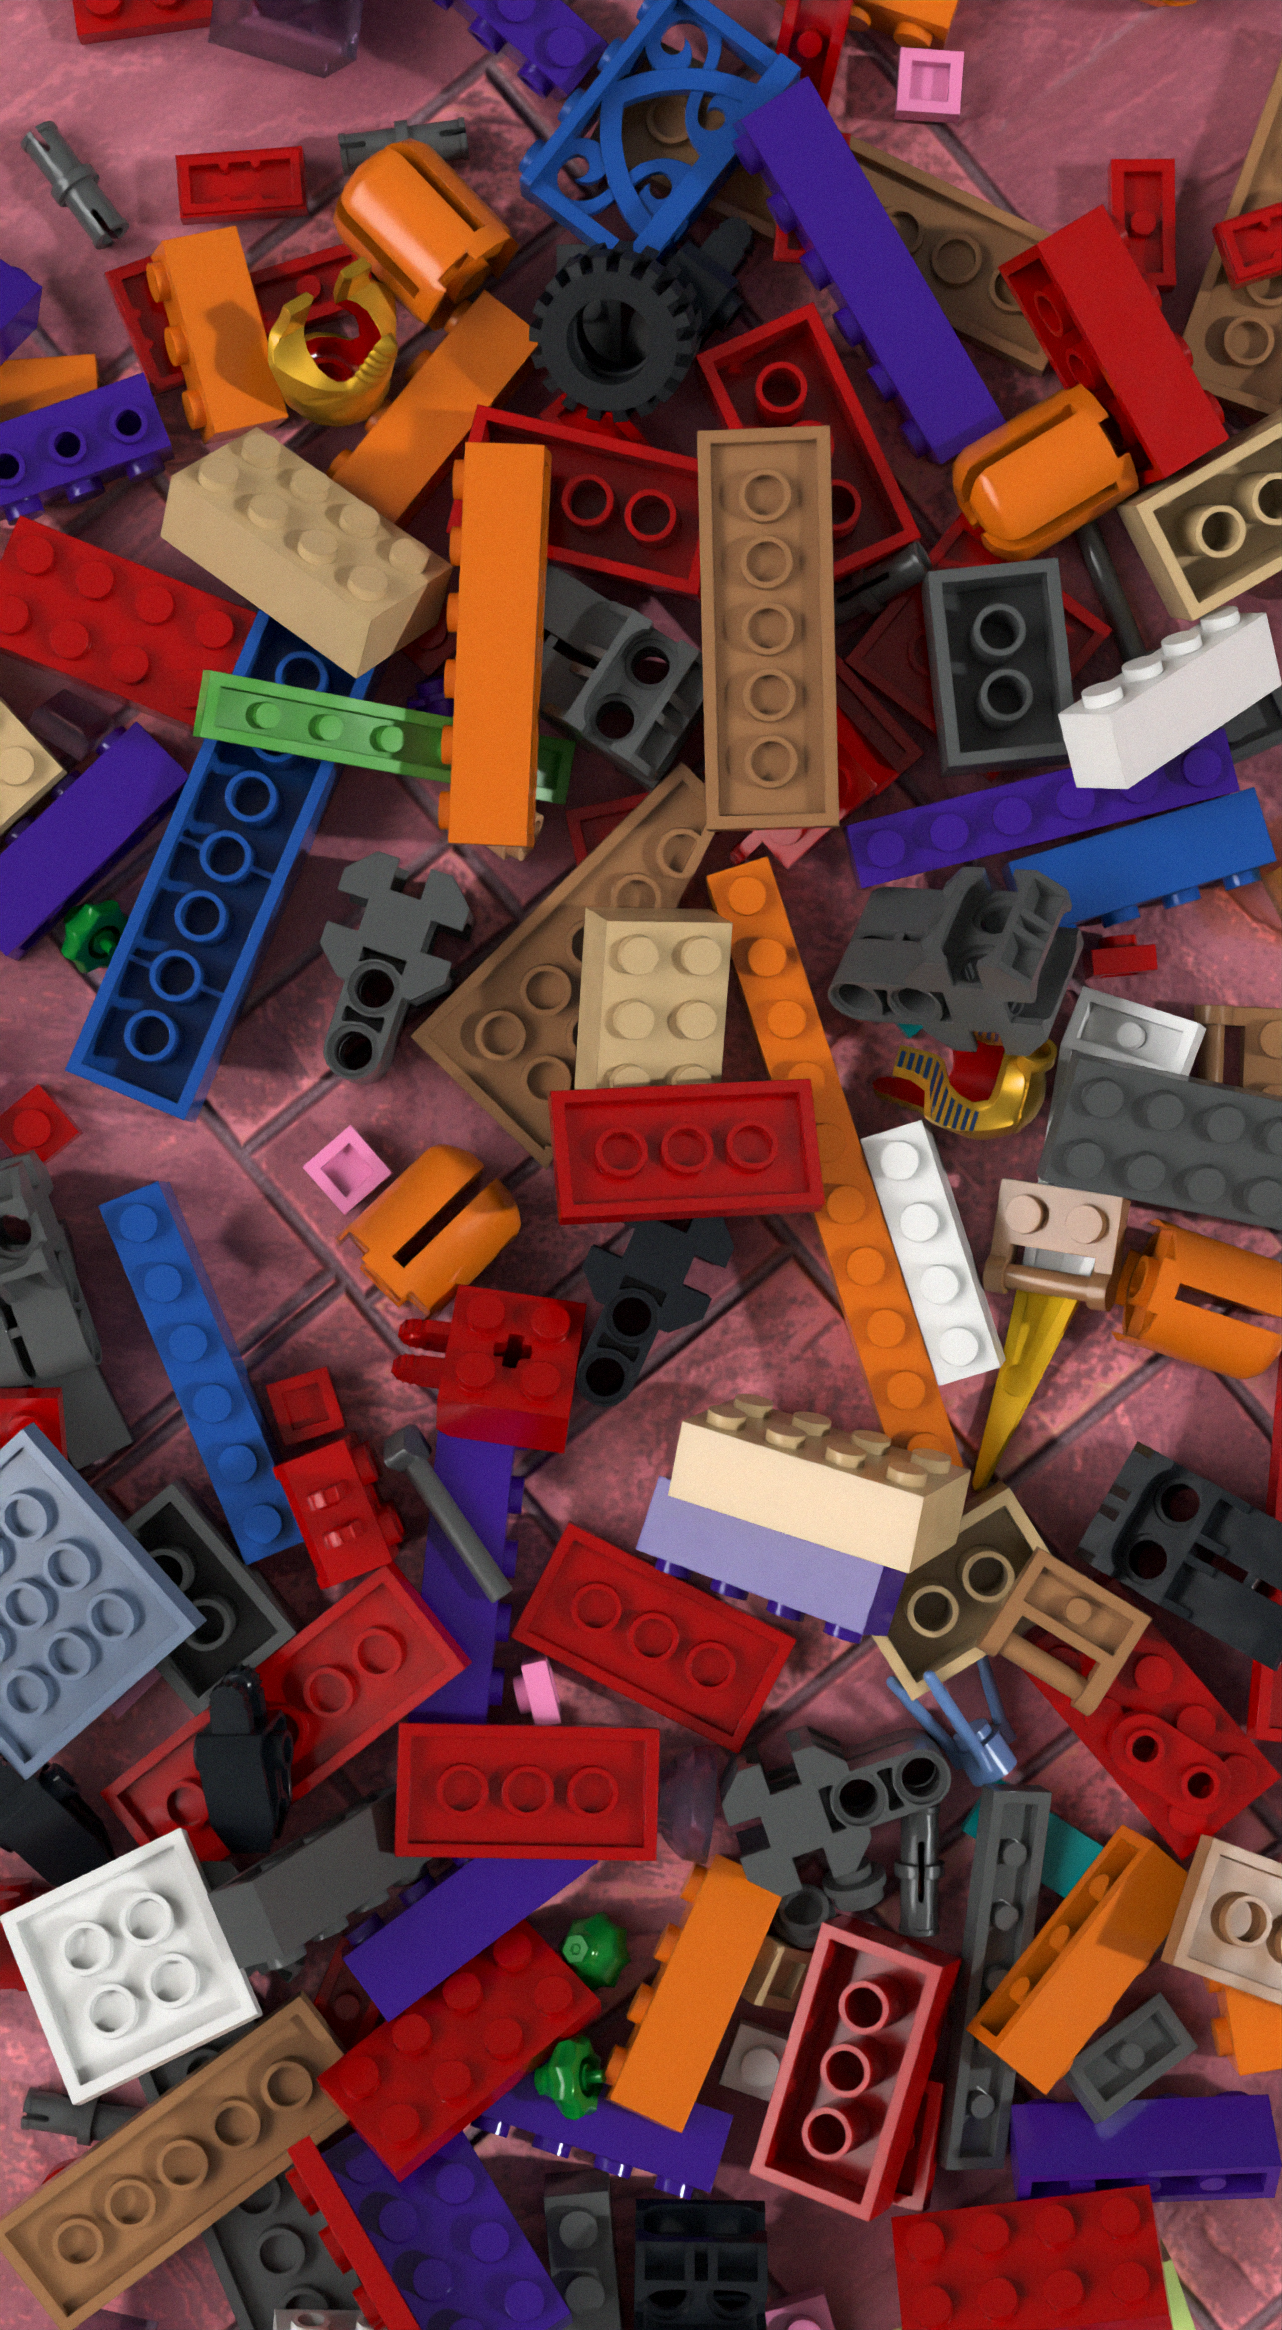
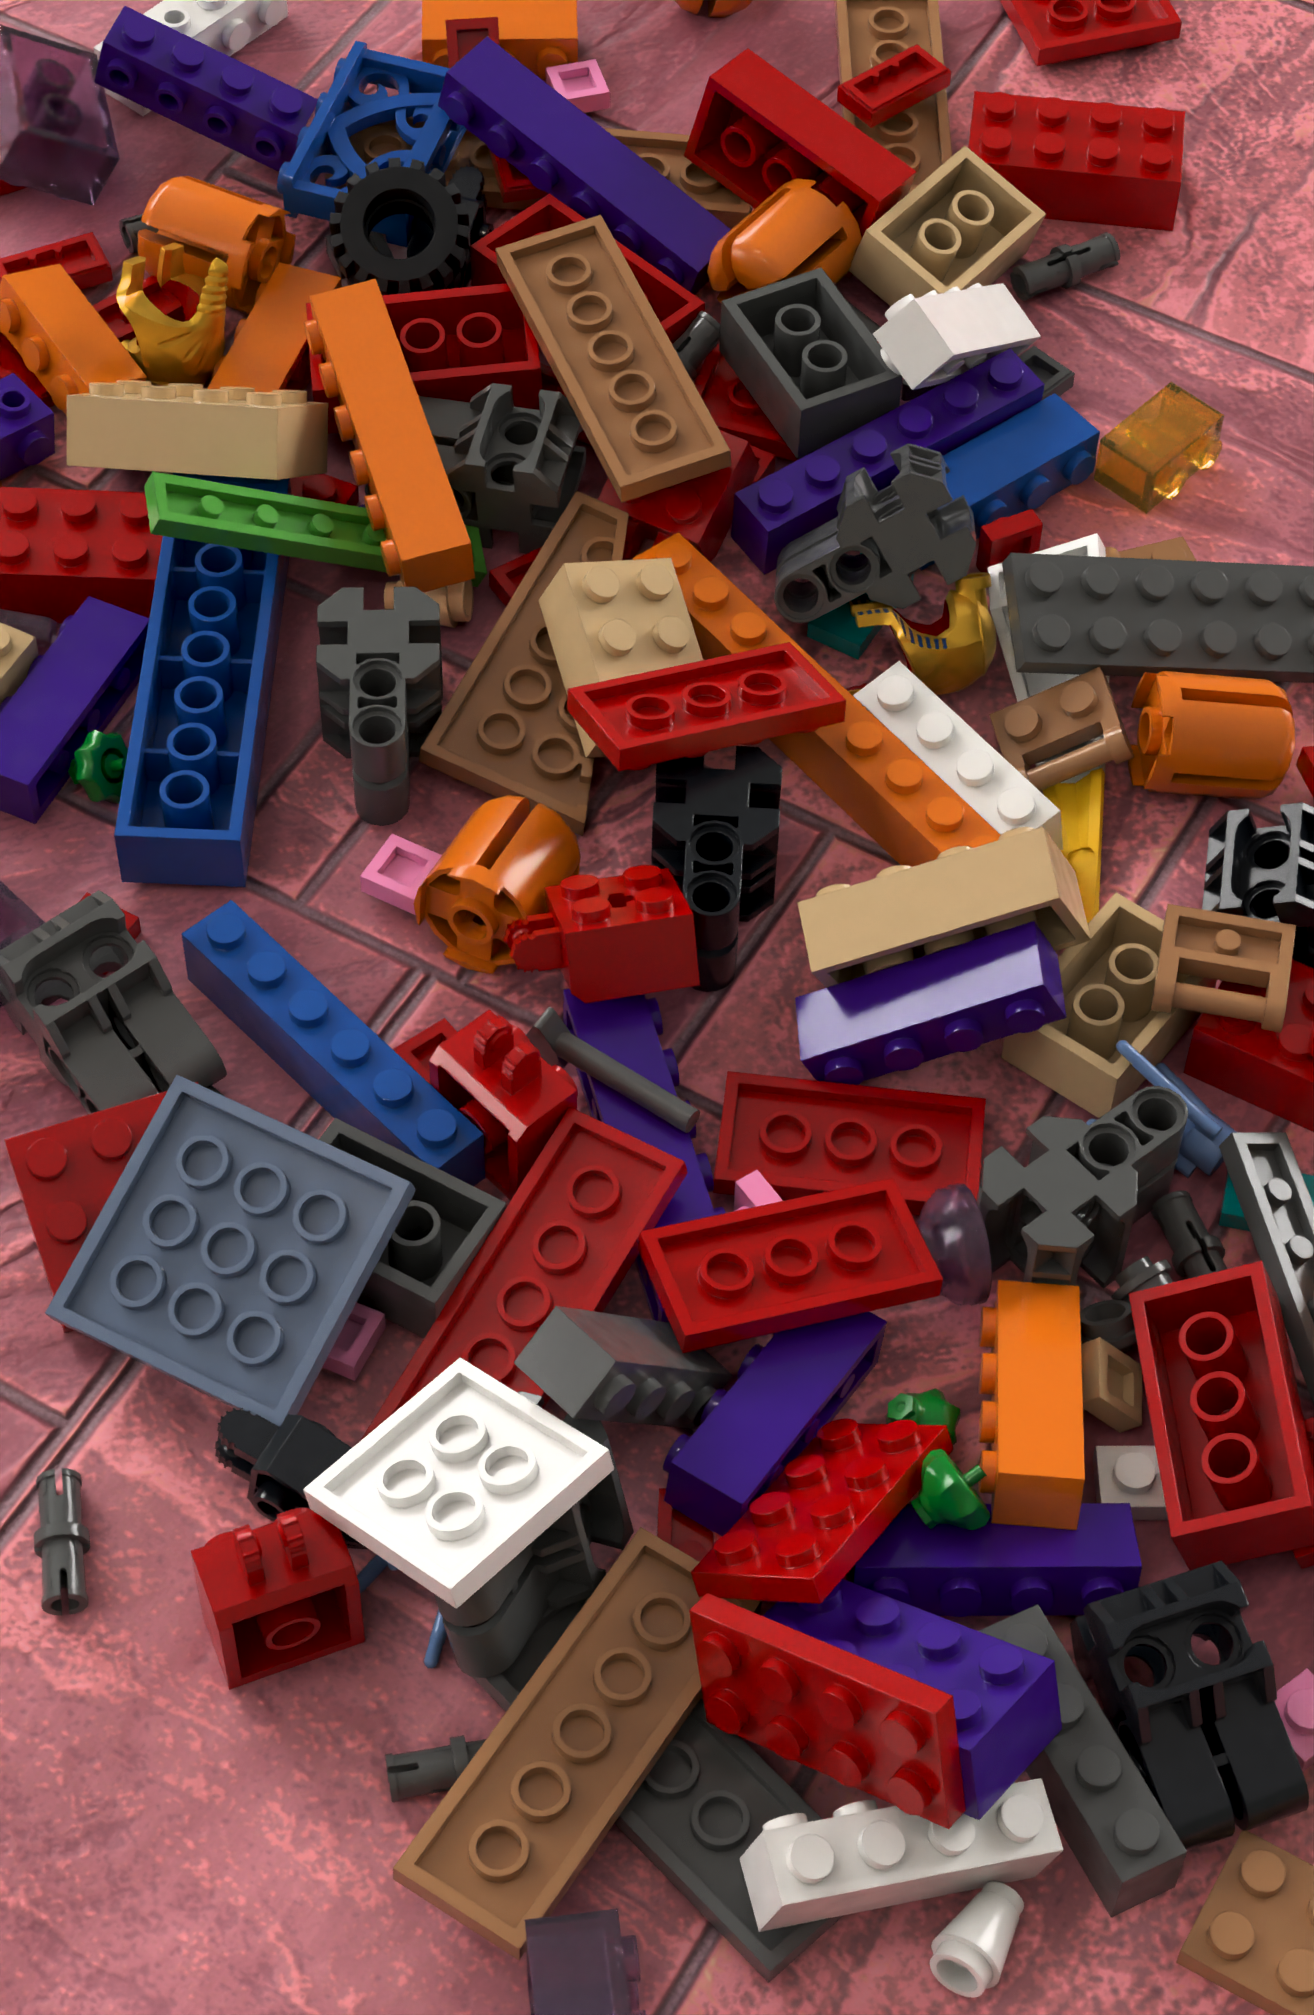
camera: 25 degrees left, 35 degrees down
black hinge [193,1663,294,1854] -> none

